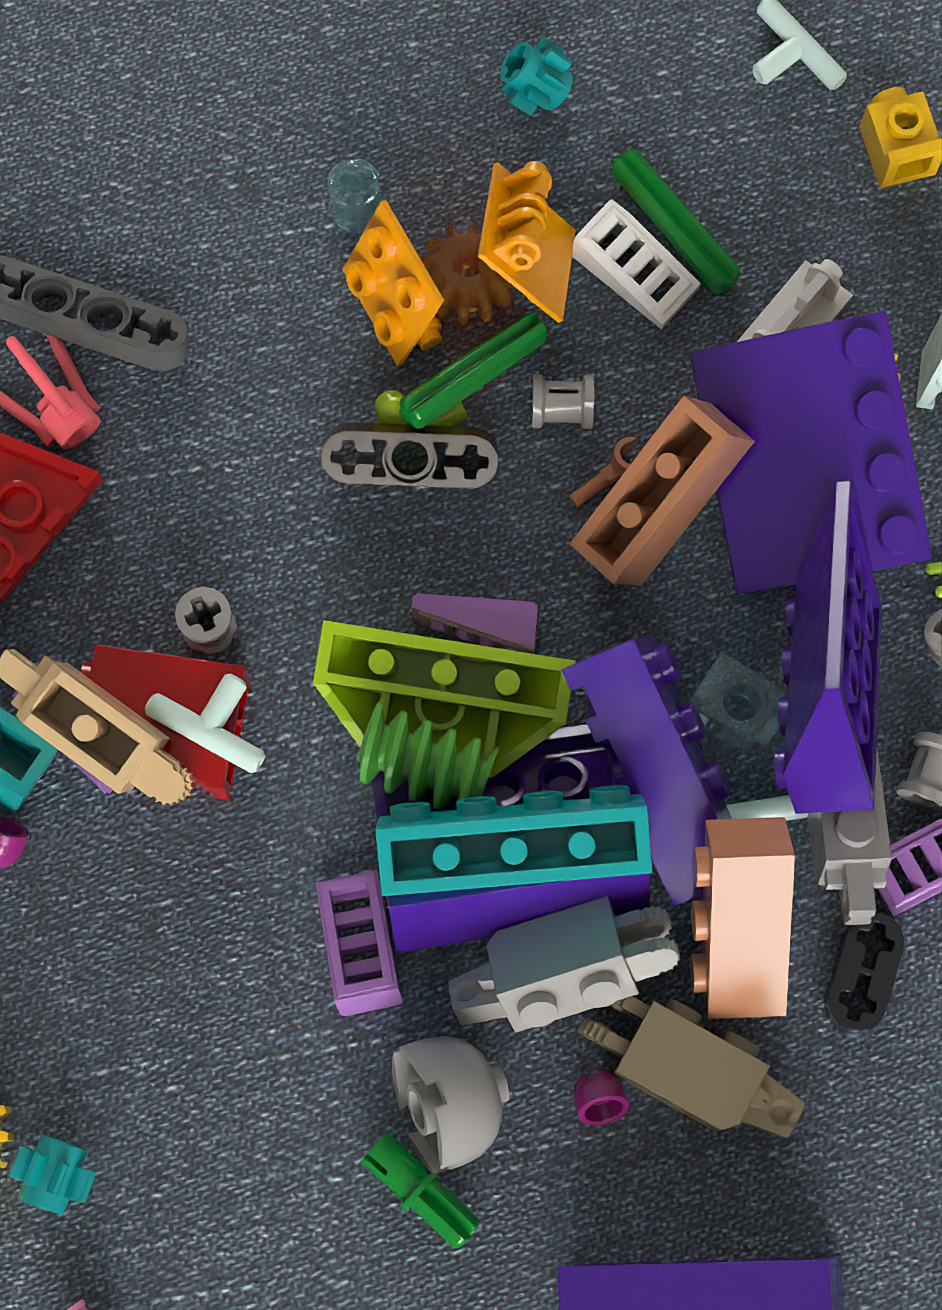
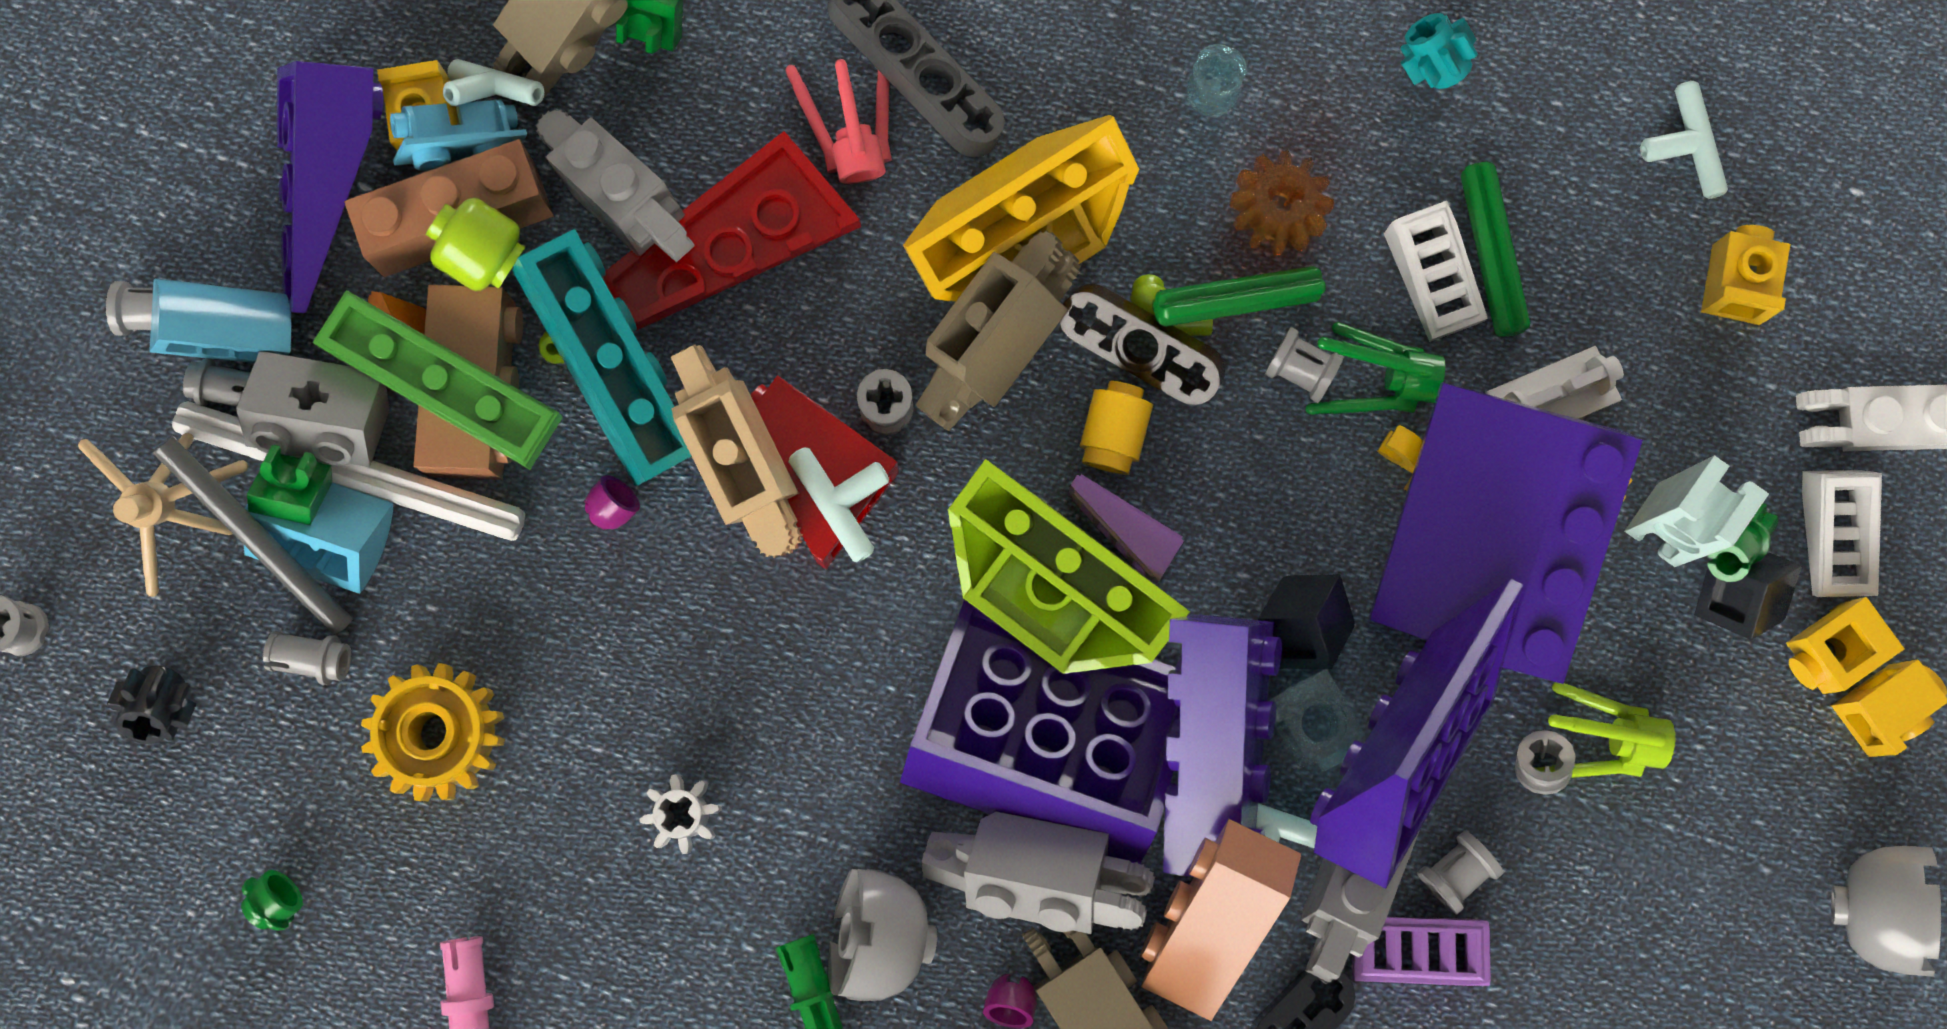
camera: 25 degrees right, 5 degrees up
teal gear [8,1134,96,1215] -> none
medium lavender slope [315,870,403,1016] -> none
light orange hinge [342,200,444,367] -> none
bright green piece [357,702,500,811] -> none
teal brick [375,785,652,896] -> none
light orange hinge [478,161,576,323] -> none
nougat hand [569,437,636,508] -> none
nougat brick [570,396,755,586] -> none
none -> white gear [640,774,722,854]
none -> yellow wedge [903,115,1139,302]
none -> dark tan hinge [916,230,1081,431]
none -> yellow brick [1080,381,1153,475]
none -> black panel [1258,574,1355,669]
none -> green plant [1305,322,1446,415]

